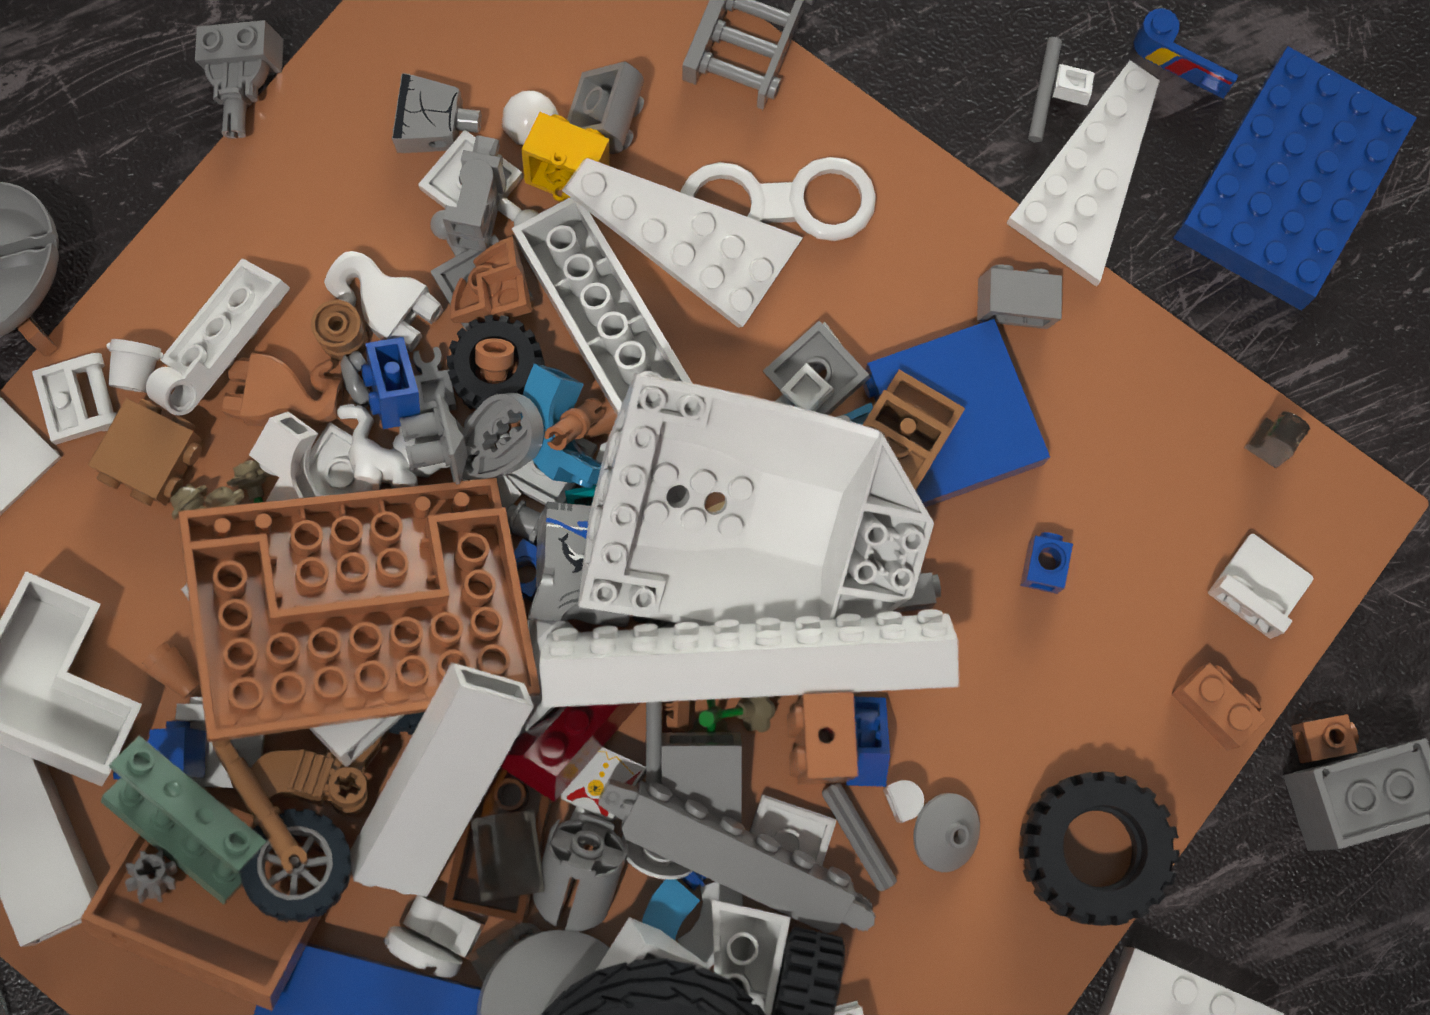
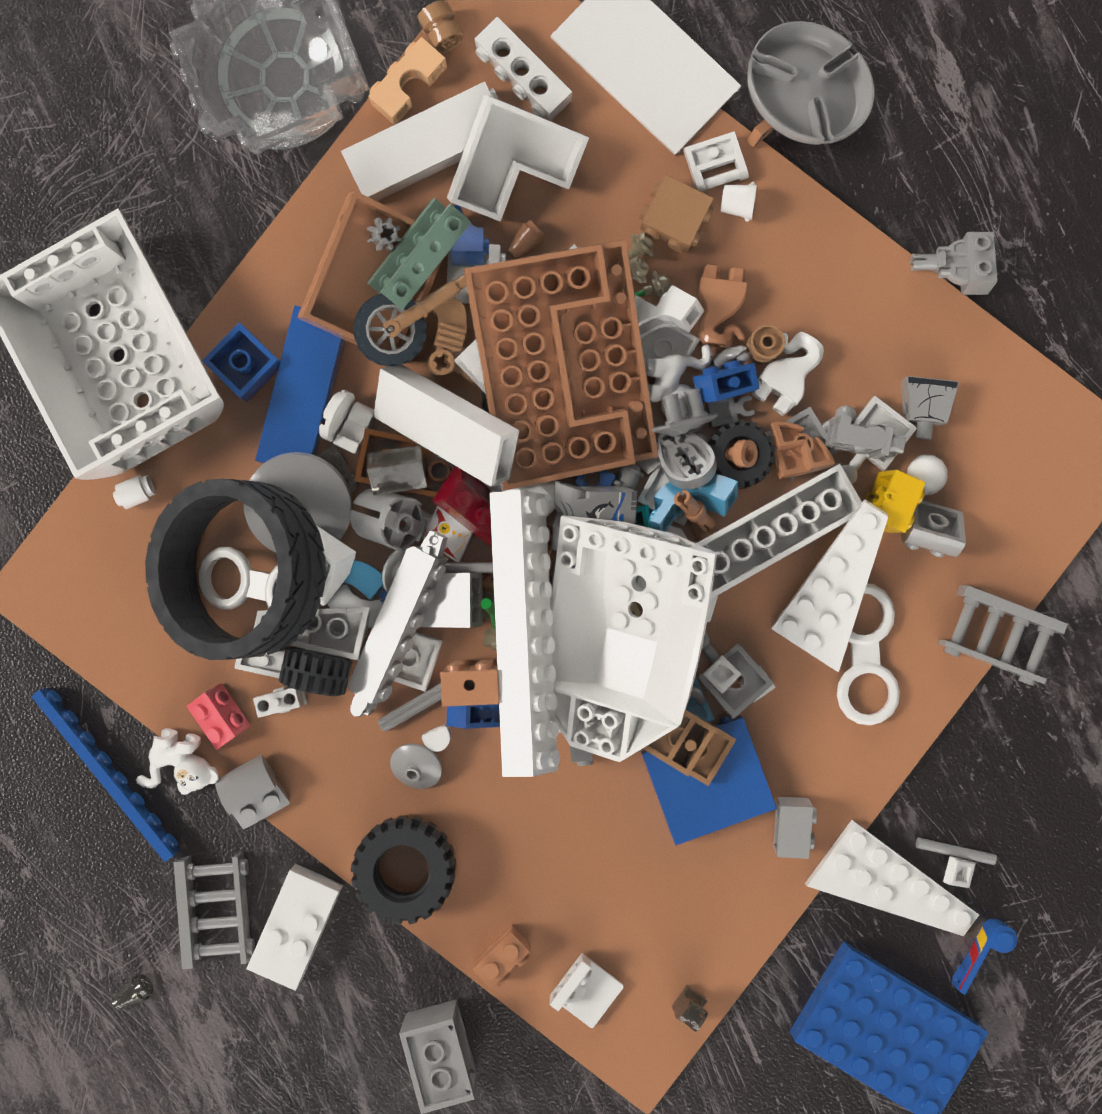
camera: 95 degrees right, 10 degrees up
white hinge [146,258,290,416] -> none
blue brick [1020,532,1073,594] -> none
nougat brick [1291,714,1359,764] -> none

